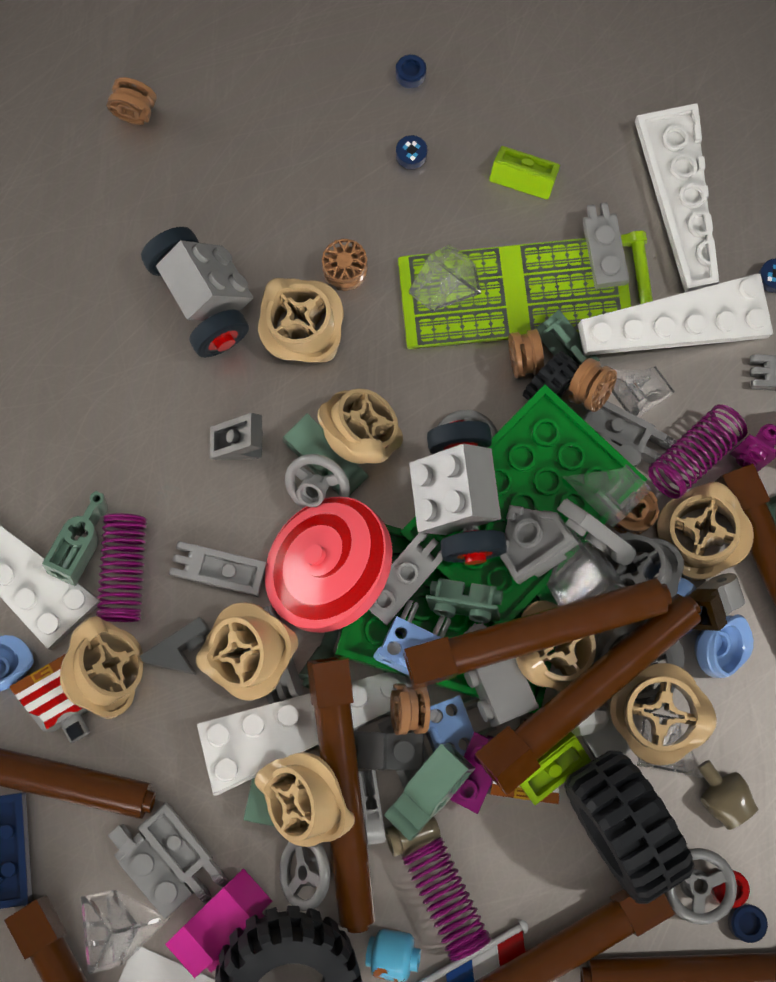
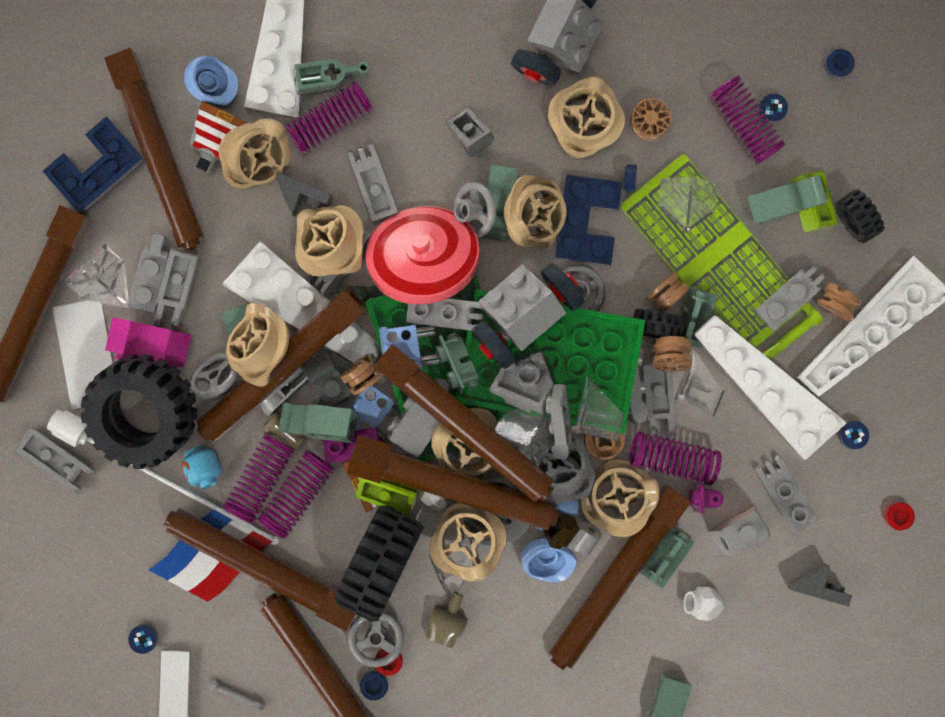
camera: 60 degrees right, 10 degrees up
none -> magenta piece [257,450,335,539]
none -> dark blue plate [555,175,622,266]
none -> dark blue tile [624,164,637,193]
none -> magenta piece [710,75,786,164]
none -> sand green piece [747,175,828,225]
none -> medium nougat wheel [816,283,863,322]
none -> black tyre [835,189,885,244]

